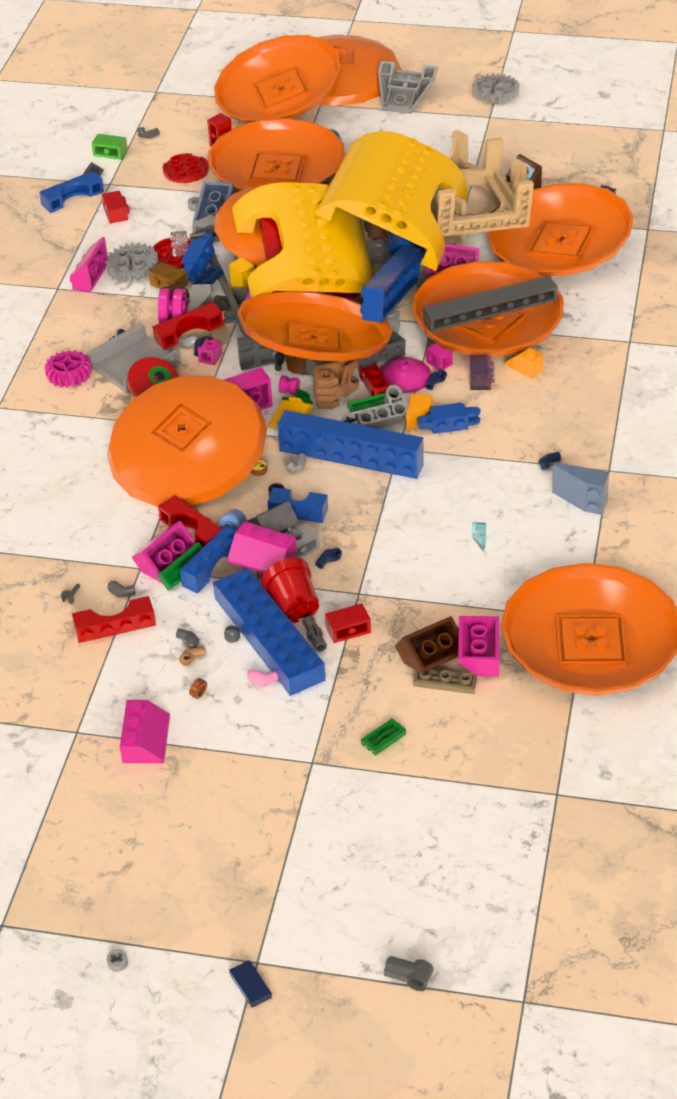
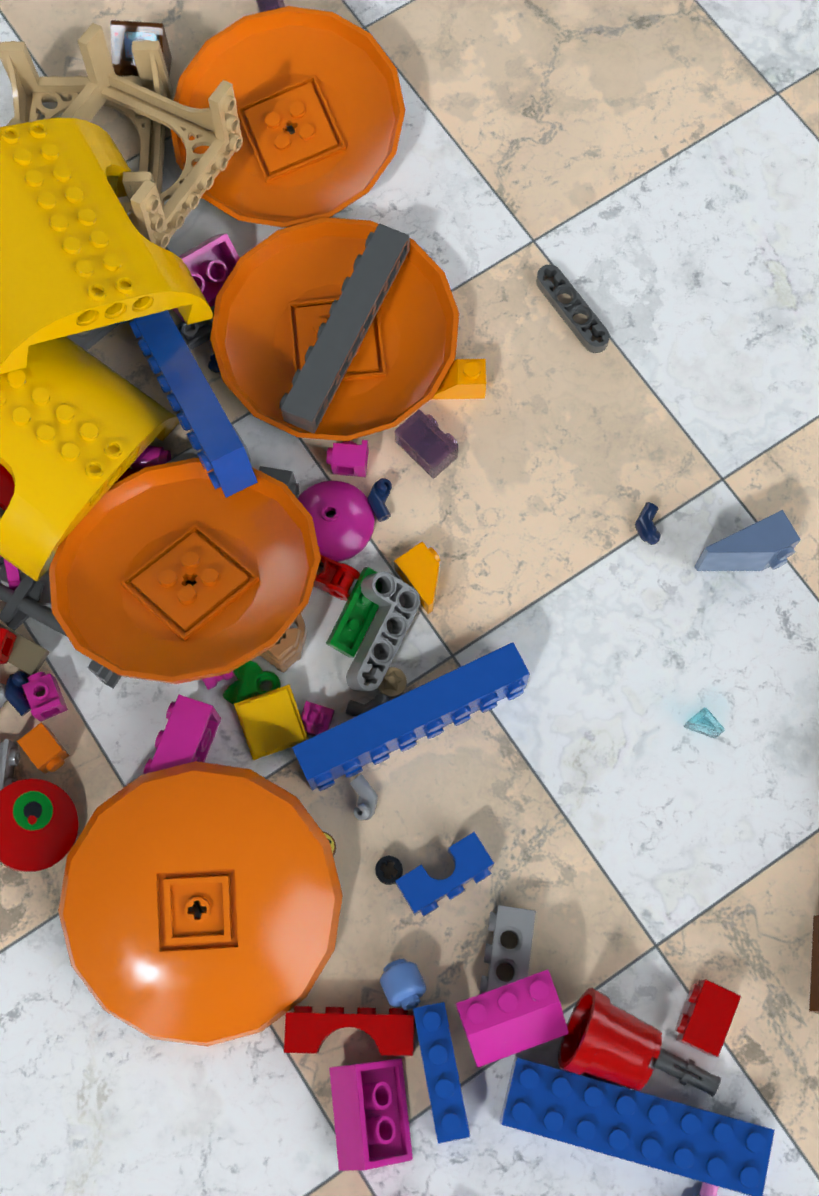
camera: 45 degrees left, 30 degrees up
green plate [157,542,203,591] -> none
dark grey hinge [224,625,240,643] -> none
flat silver brick [245,501,299,533] -> none
dark blue arm [315,548,342,569] -> none
blue hinge [417,403,481,434] -> none
none -> orange brick [17,722,69,774]
none -> dark grey beam [536,265,609,353]

